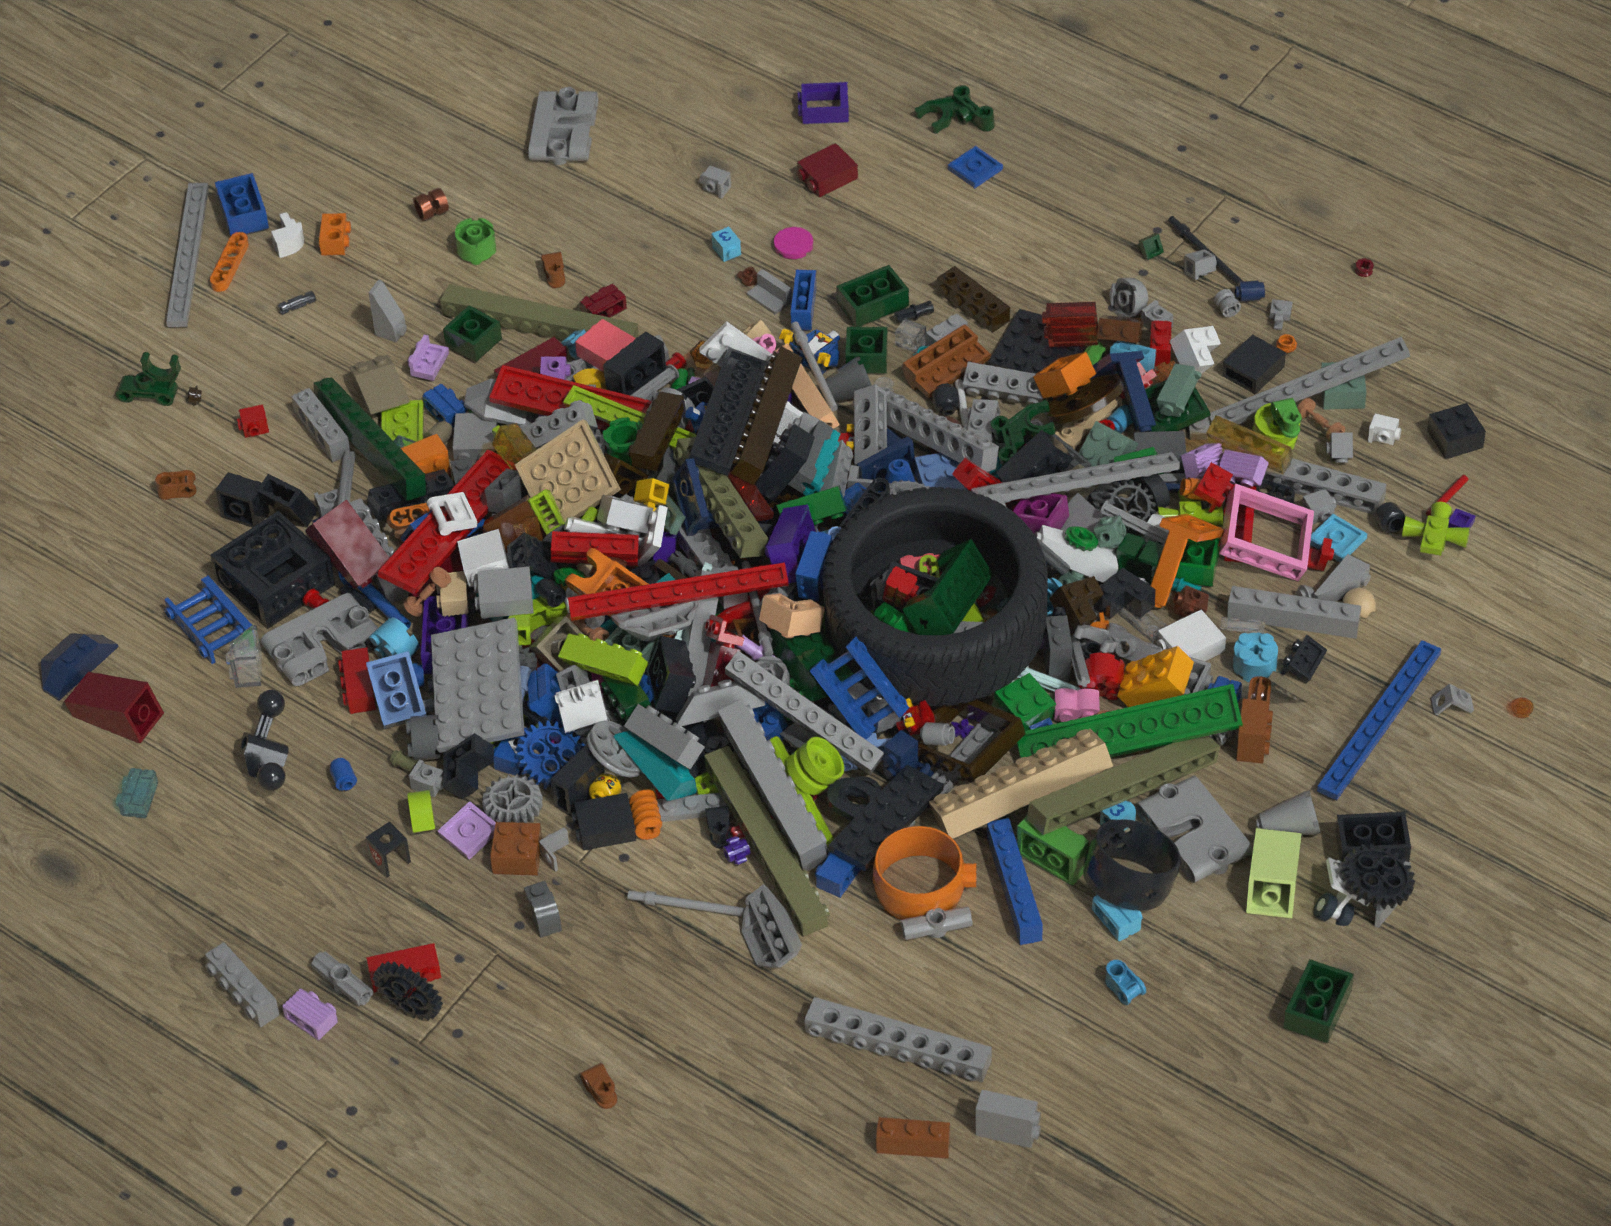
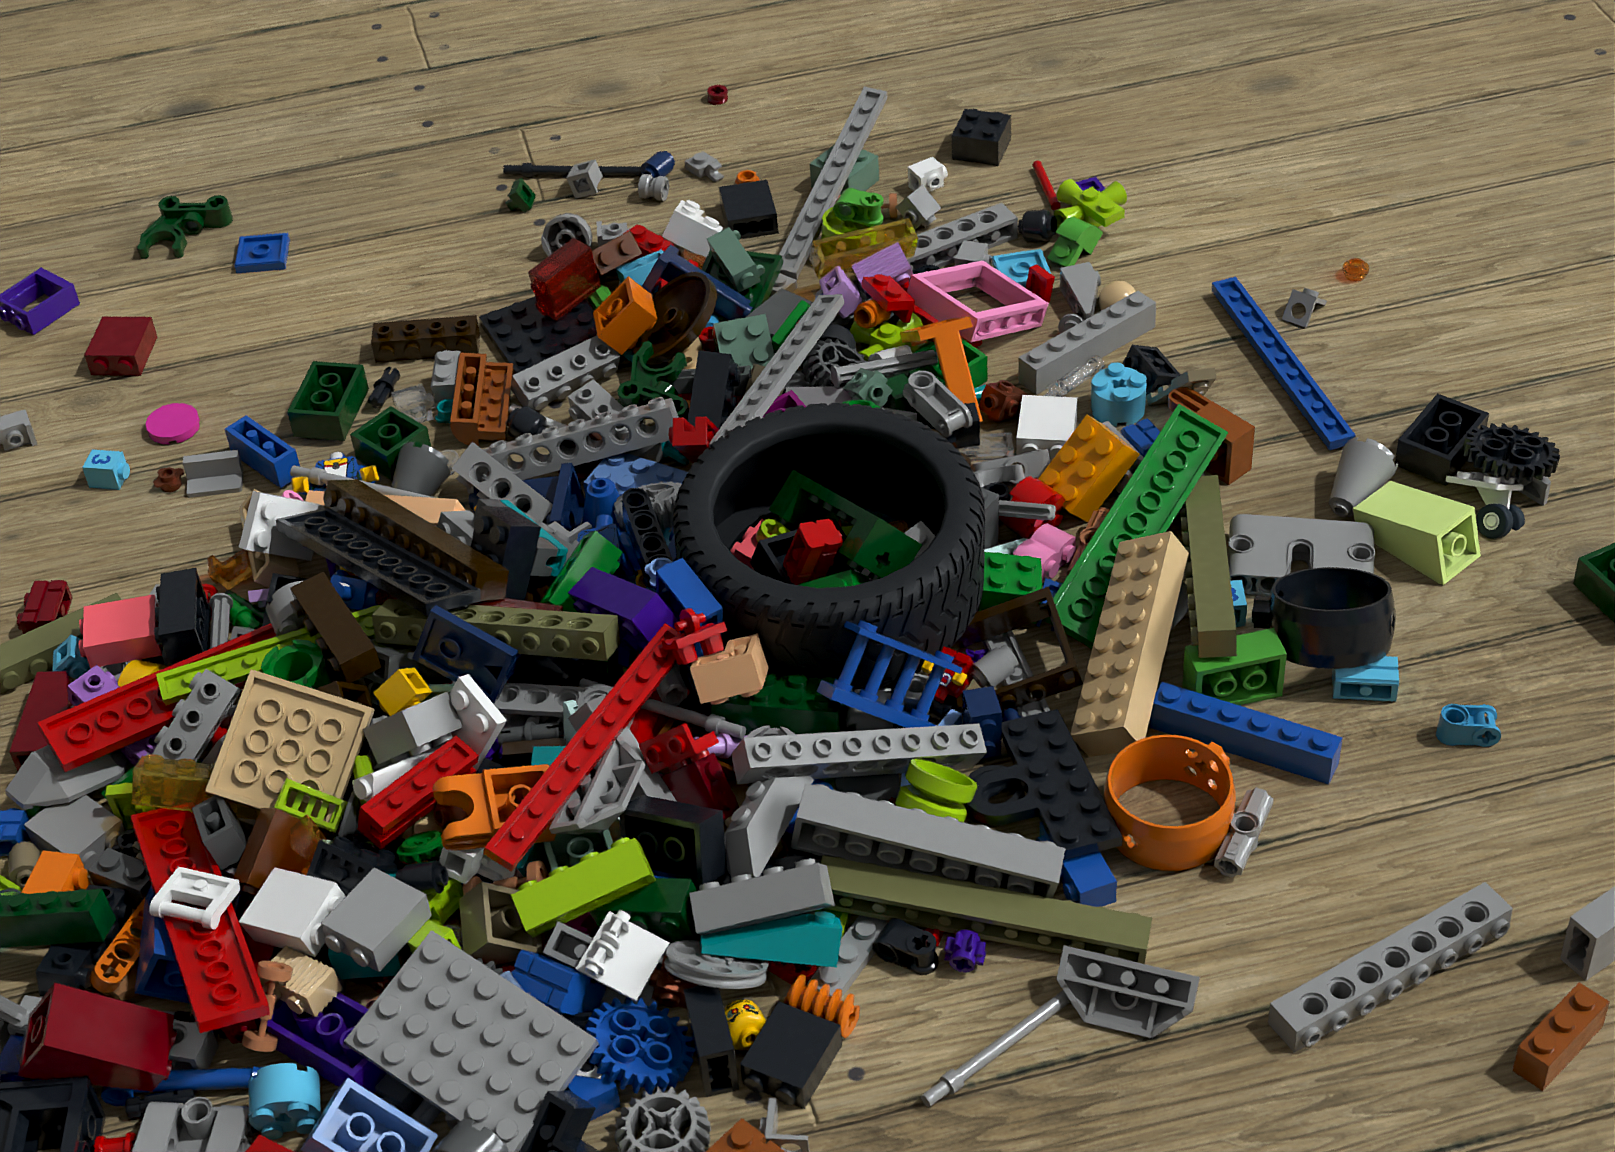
camera: 50 degrees left, 5 degrees down
none -> red hips [662,608,727,665]
none -> light grey piece [903,371,973,437]
none -> bright green brick [1047,217,1103,267]

